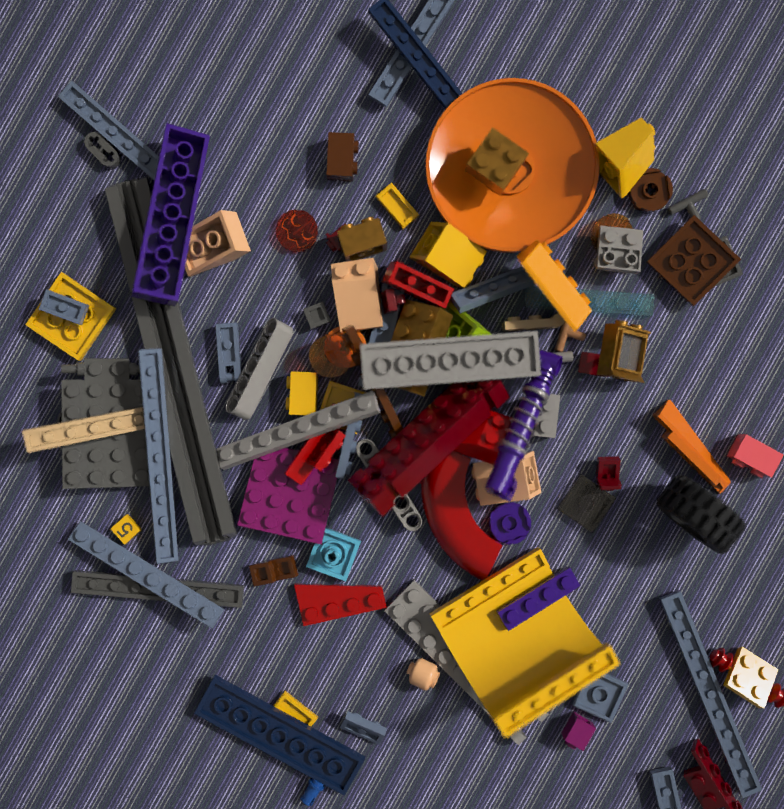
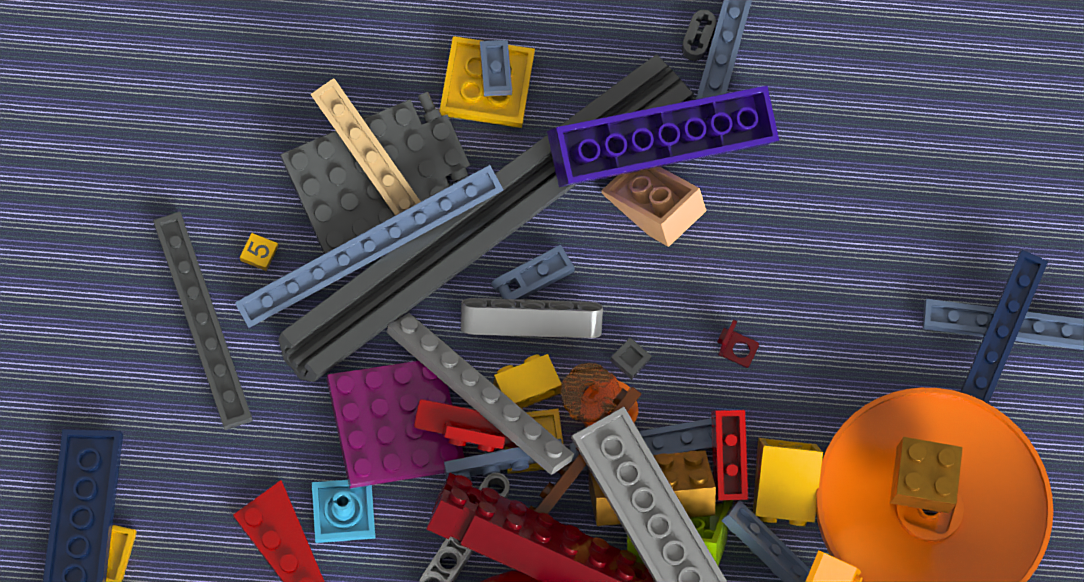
camera: 60 degrees right, 20 degrees down
sand blue plate [68,521,225,629] -> none
reddish brown slope [249,555,298,586] -> none
clear red tile [276,210,318,253] -> none
reddish brown brick [326,132,359,181] -> none
light nougat slope [331,258,383,333] -> none
pearl gold brick [337,217,387,262] -> none
yellow tile [376,183,419,229] -> none
dark red tile [380,288,406,314] -> none

